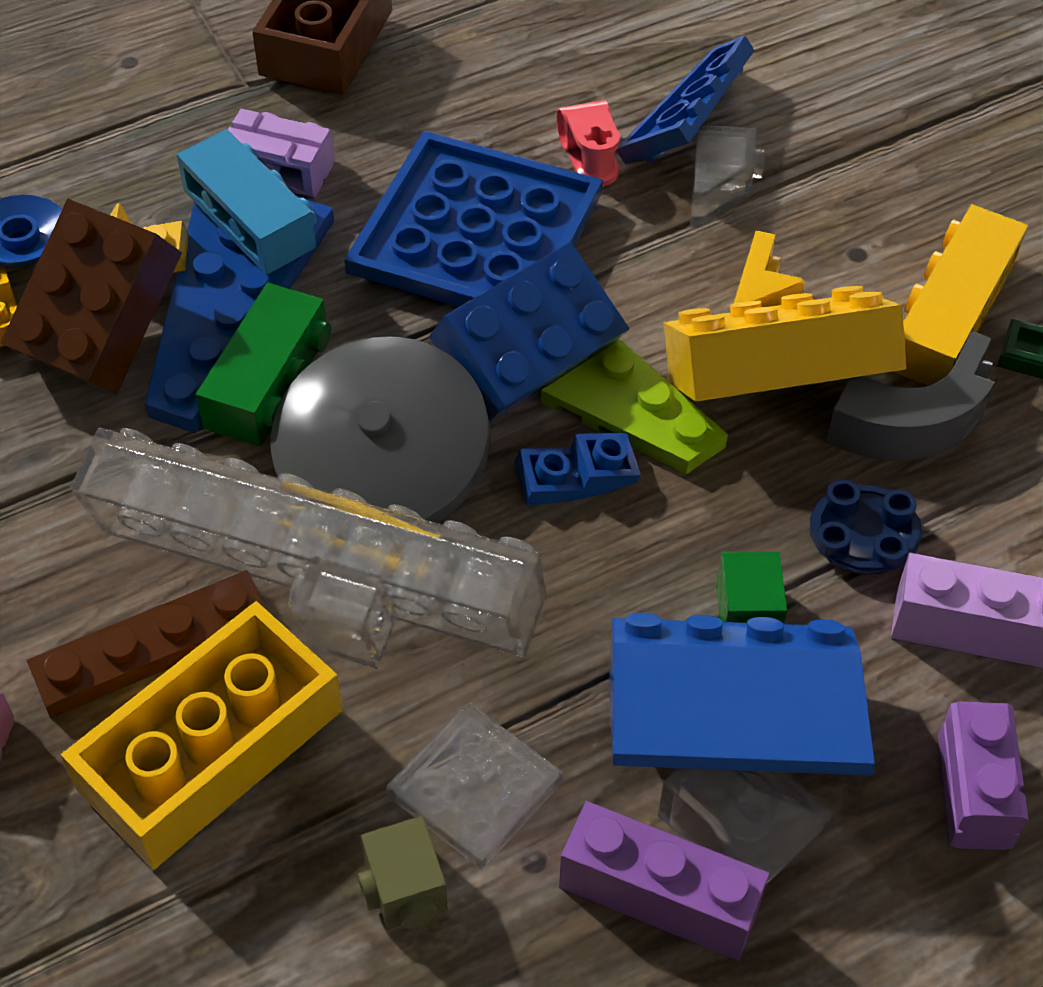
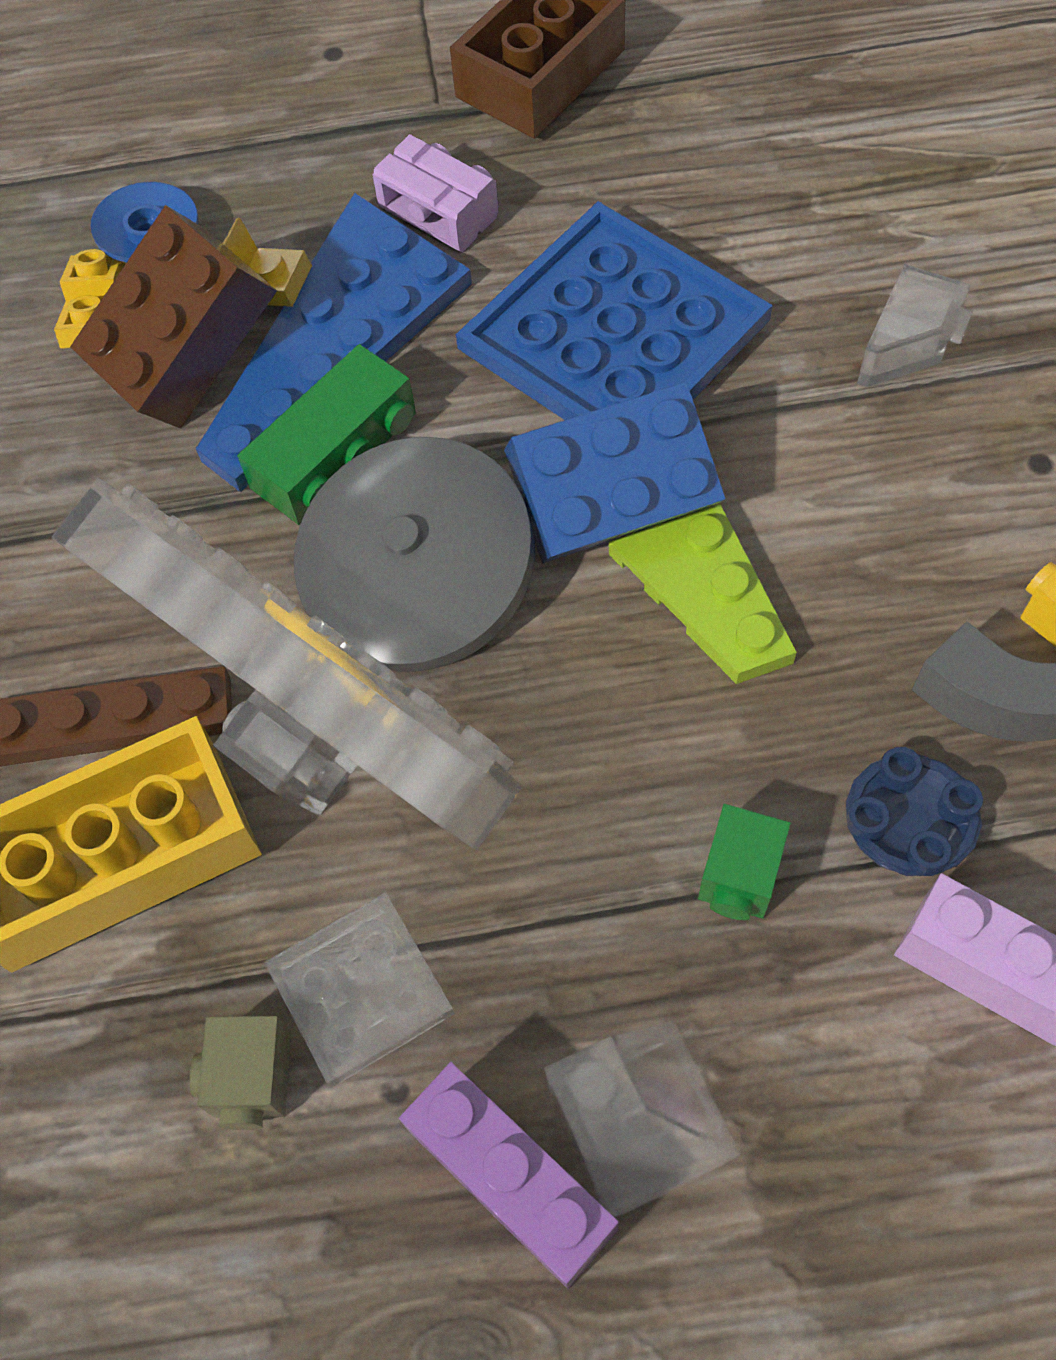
camera: 25 degrees right, 10 degrees up
dark azure brick [176,129,317,275] -> none
blue slope [514,433,641,505] -> none
coral piece [556,100,620,187] -> none
blue slope [609,613,875,776] -> none
blue wing [616,35,755,165] -> none
yellow brick [663,286,907,402] -> none
yellow slope [734,230,805,307] -> none
medium lavender brick [938,701,1028,850] -> none

